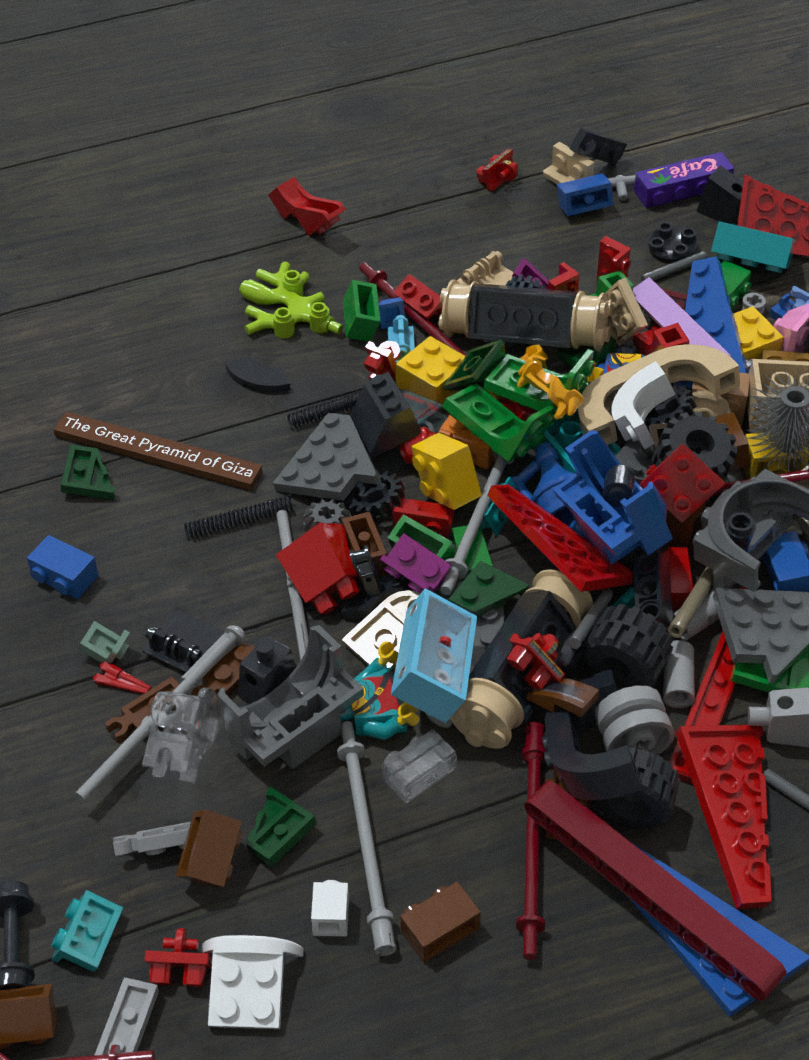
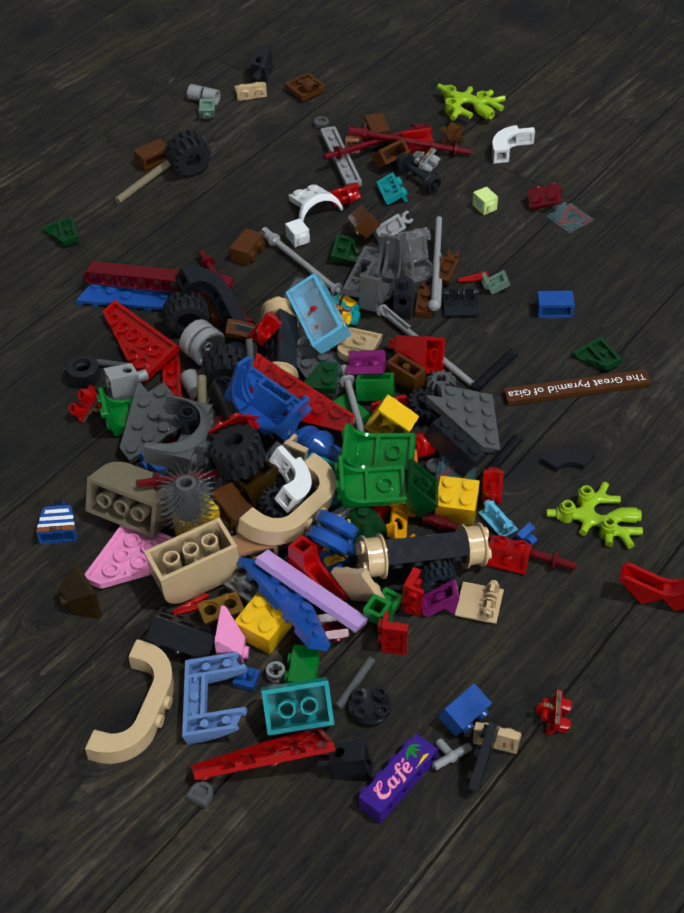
camera: 150 degrees right, 0 degrees up
green piece [343,280,380,342] -> none
black bar [349,545,383,598] -> none
light orange piece [517,356,584,420] -> none
black brick [603,465,635,507] -> none
none -> blue wheel [306,509,359,556]

